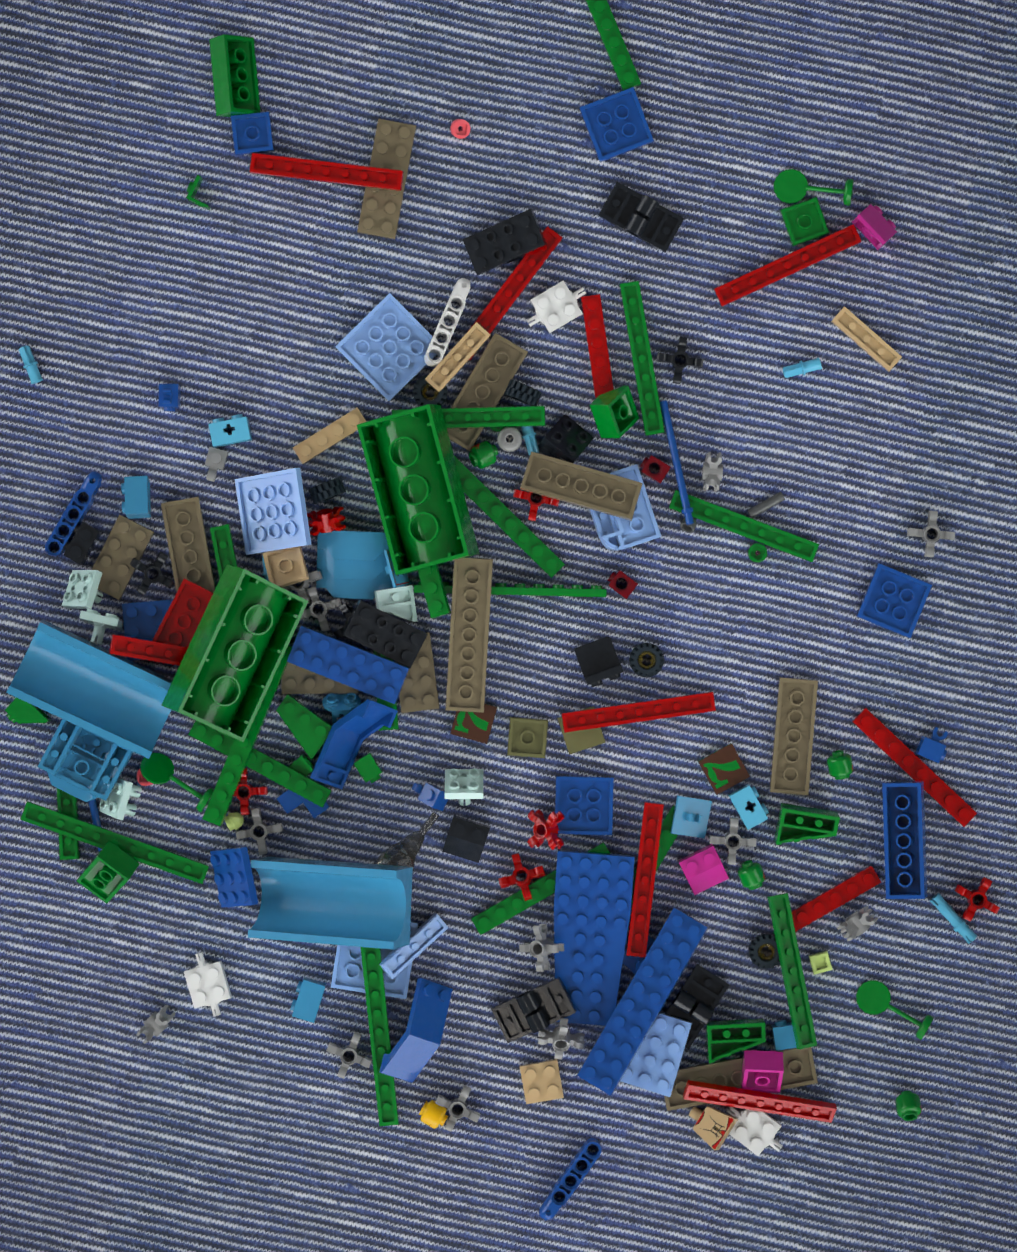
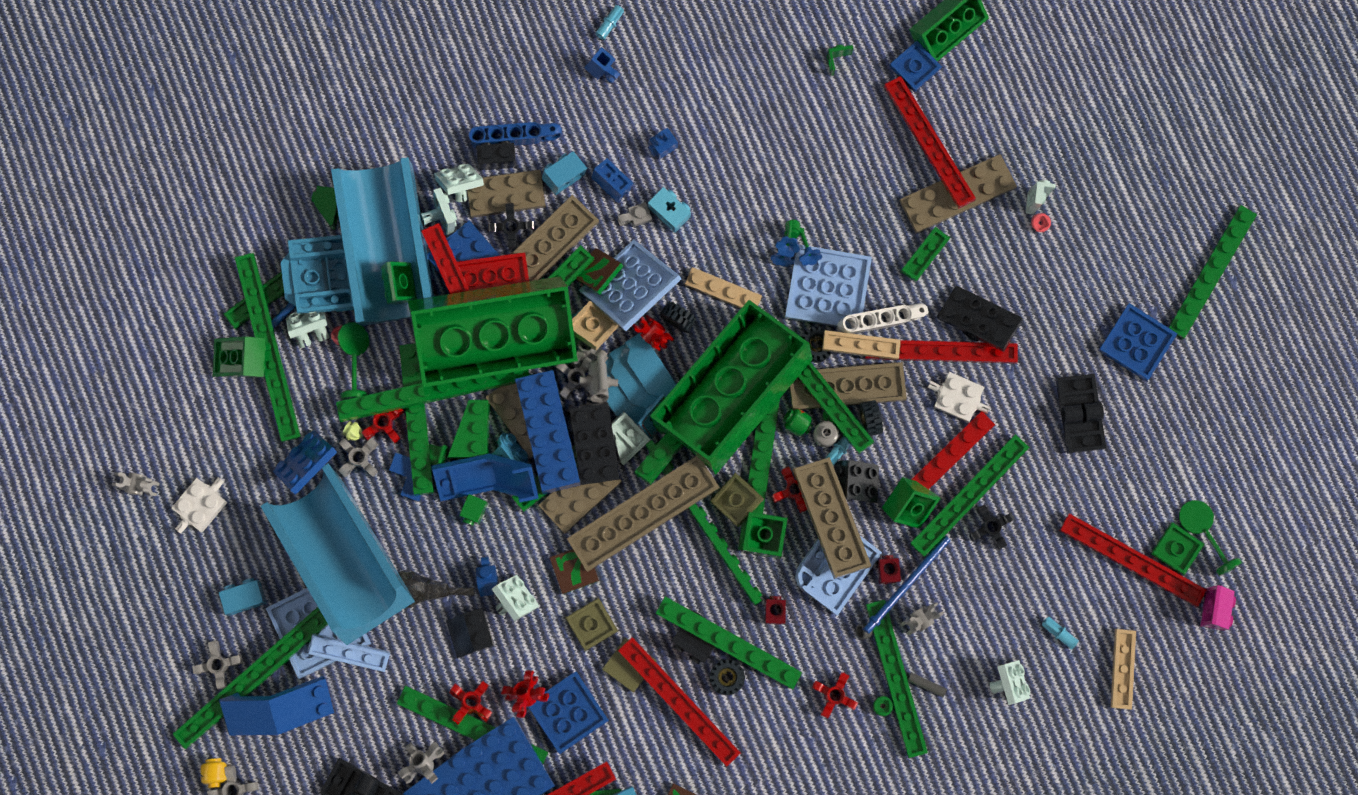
camera: 50 degrees right, 10 degrees down
none -> green slope [381,262,417,305]
none -> tile [575,247,623,295]
none -> light grey pin [579,355,618,403]
none -> blue brick [584,47,620,83]
none -> blue hinge [591,158,634,203]
none -> green plate [655,596,802,690]
none -> olive tile [710,473,764,528]
none -> green slope [743,512,788,559]
none -> blue plant [770,219,822,267]
none -> red pin [812,672,858,719]
none -> green plate [901,227,950,283]
none -> light aqua plate [990,660,1030,705]
none -> light aqua bracket [1026,180,1055,214]

